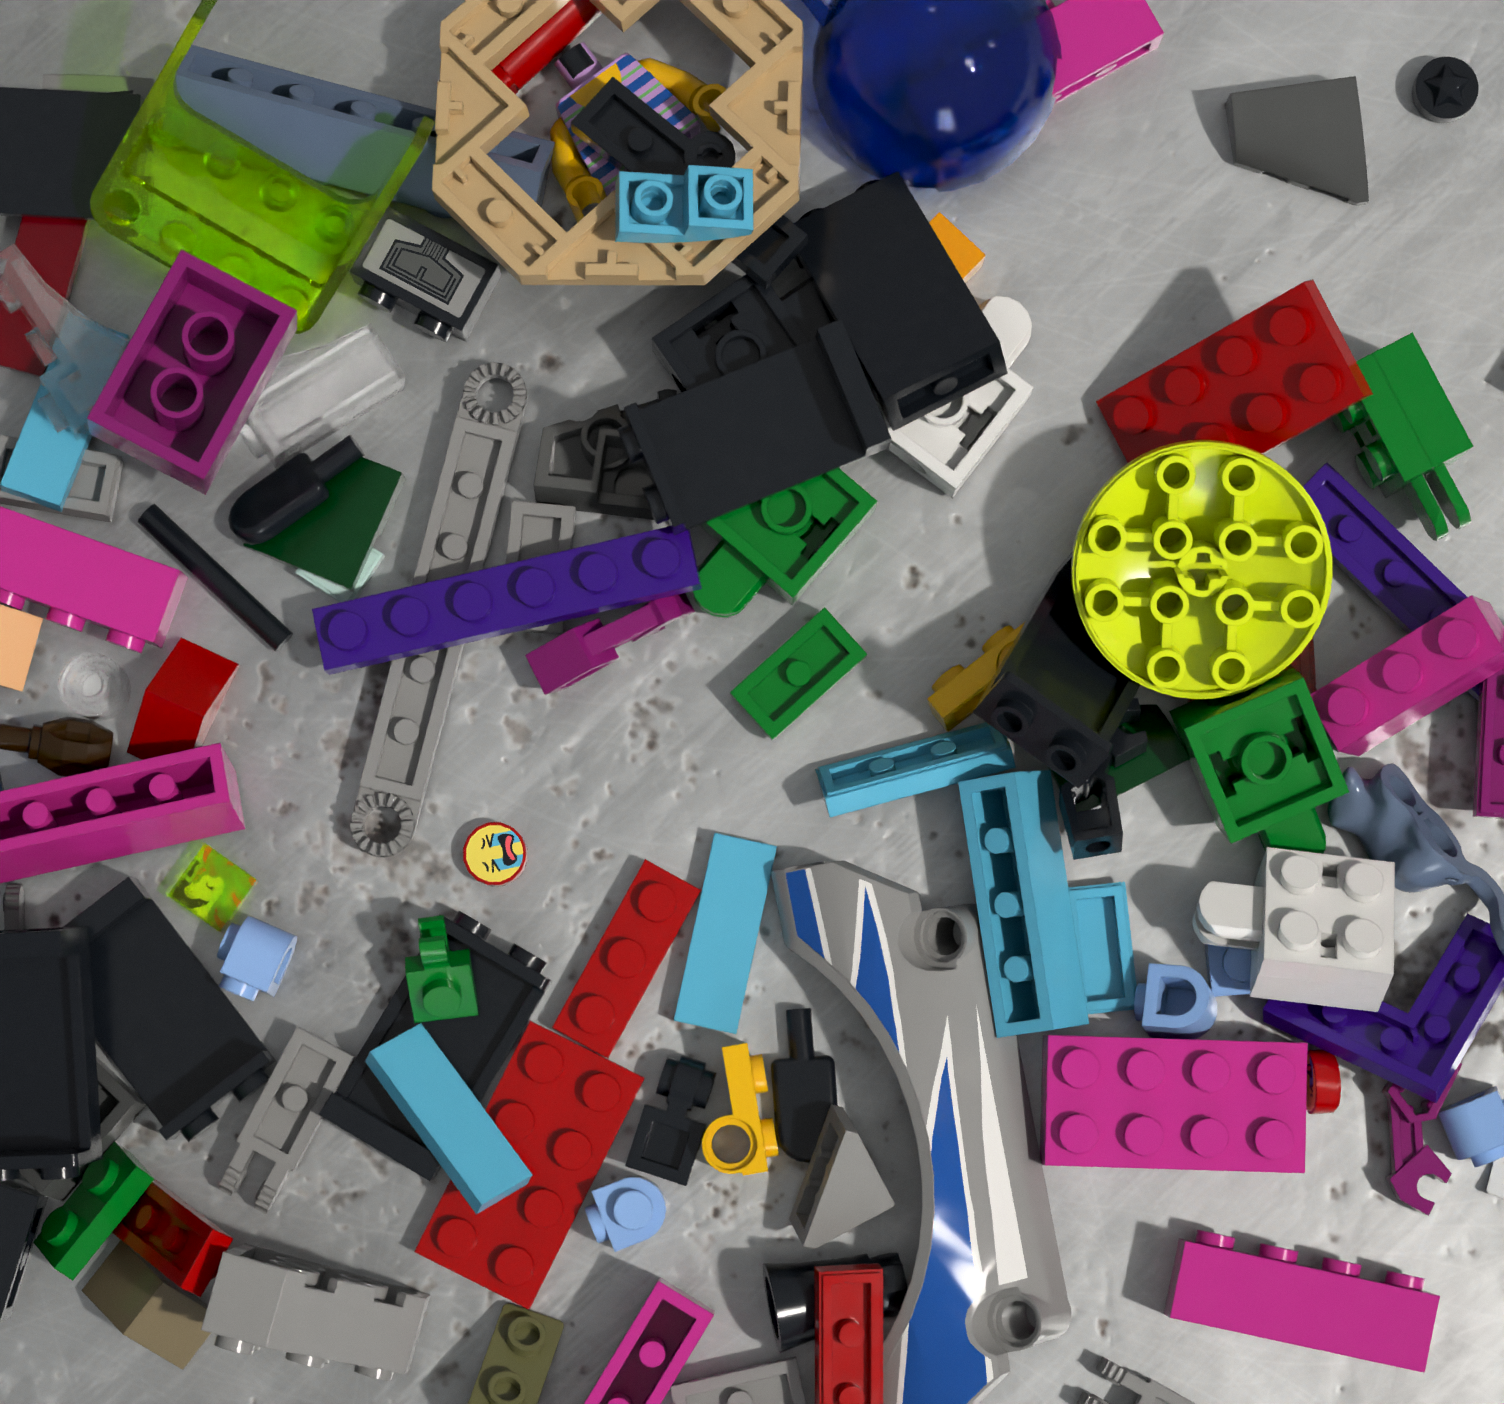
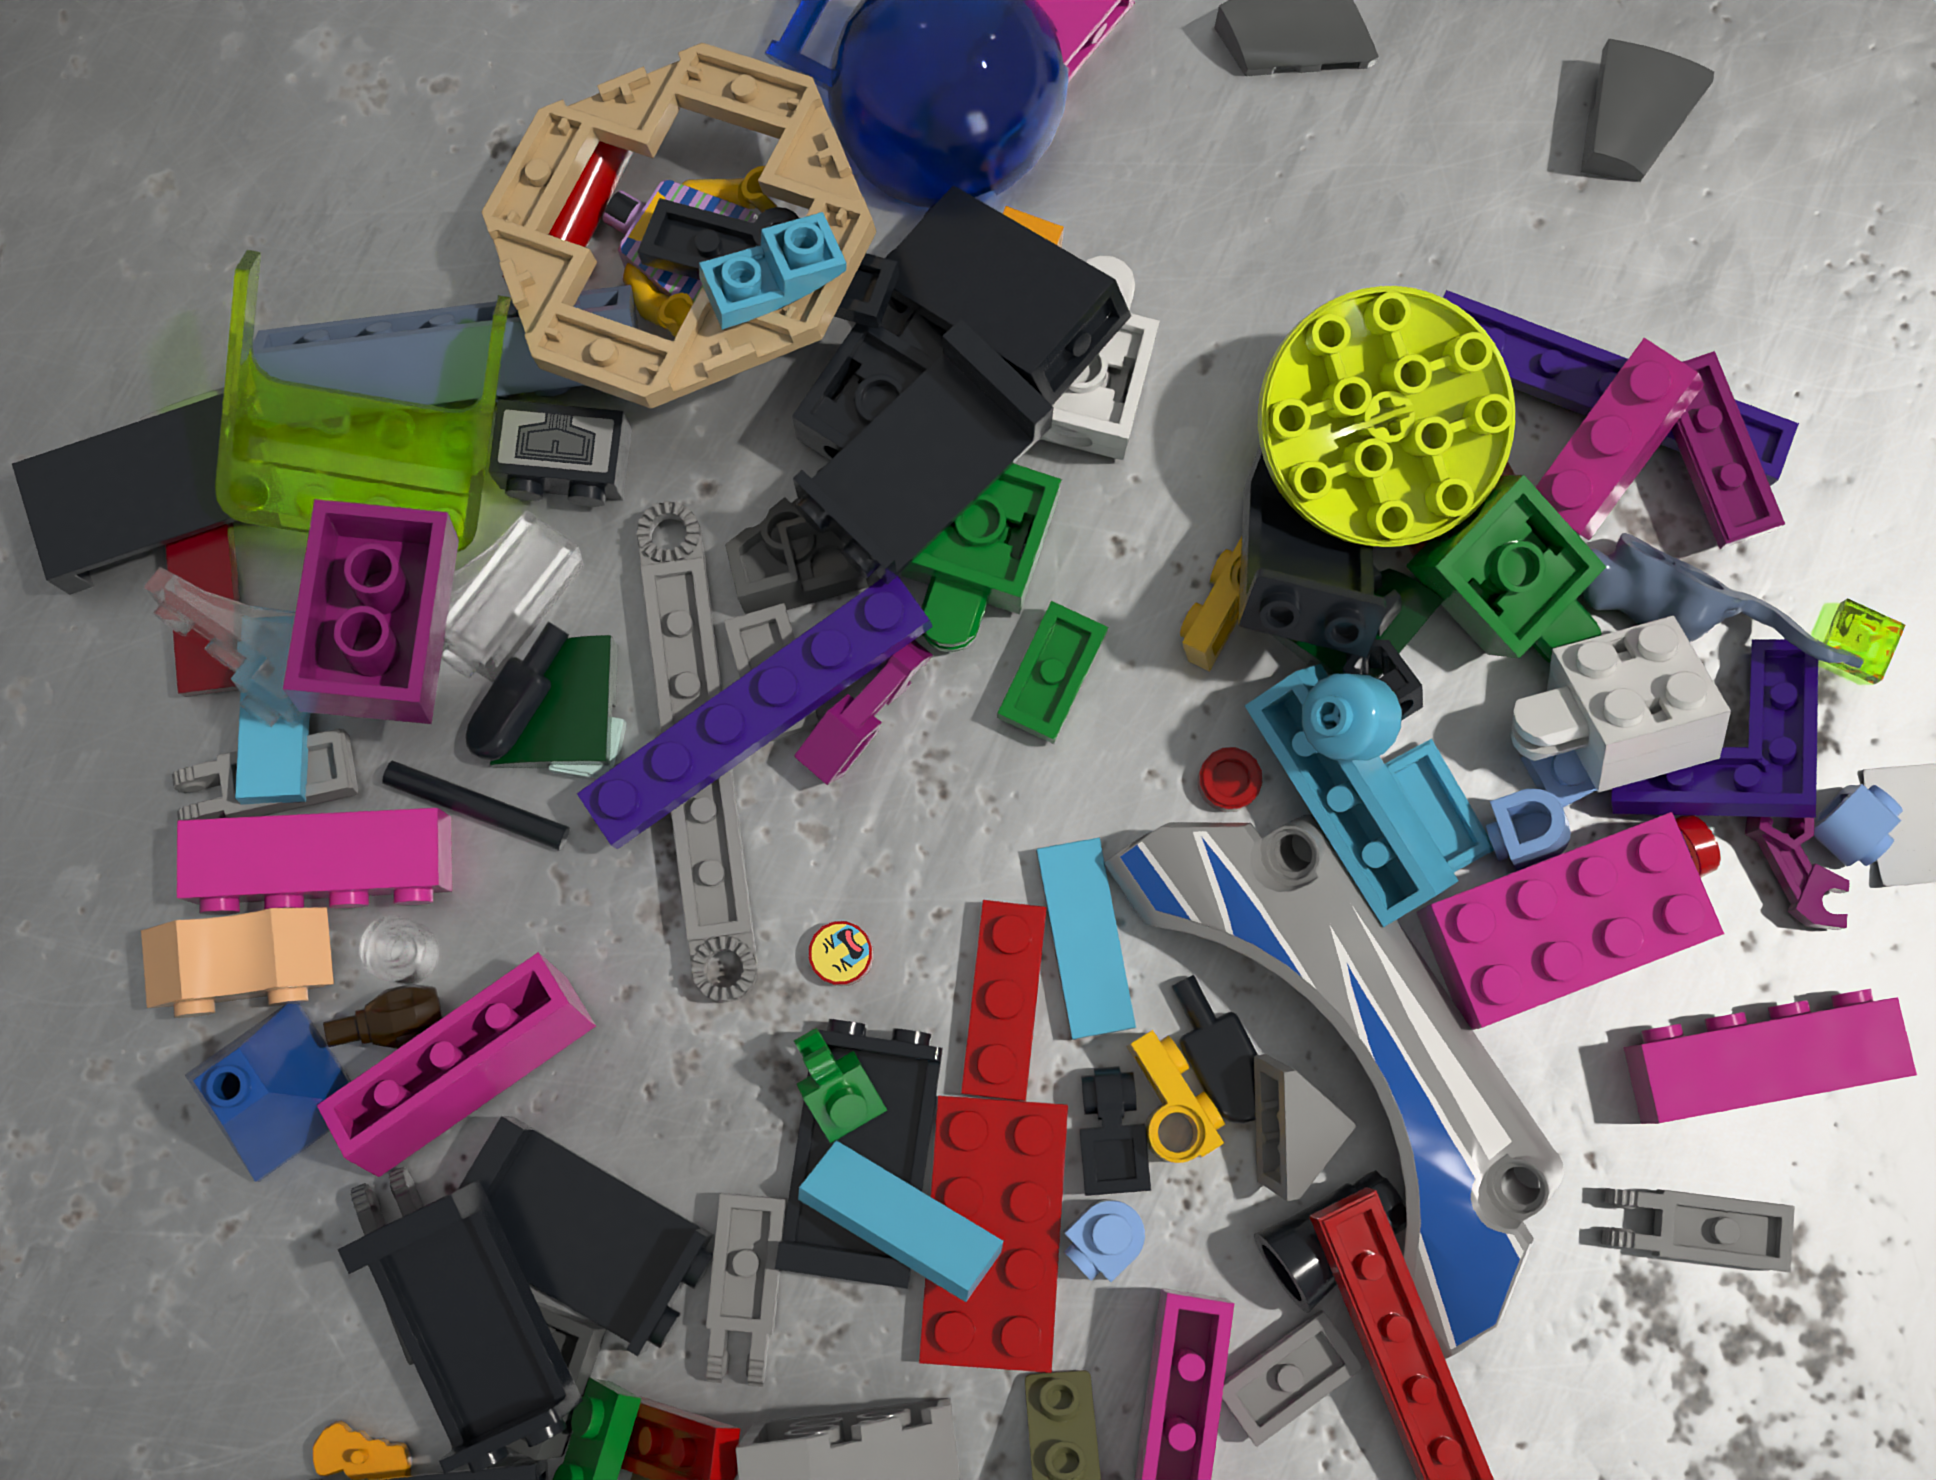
camera: 20 degrees left, 5 degrees down
red slope [127,637,240,760] -> none
clear neon green tile [168,843,259,933] -> none
light blue plate [217,916,297,1002] -> none
medium azure tile [815,722,1016,817] -> none
red plate [1096,279,1373,463] -> none
green brick [1331,332,1474,541] -> none
none -> red tile [1198,747,1263,812]
none -> medium azure head [1302,674,1402,761]

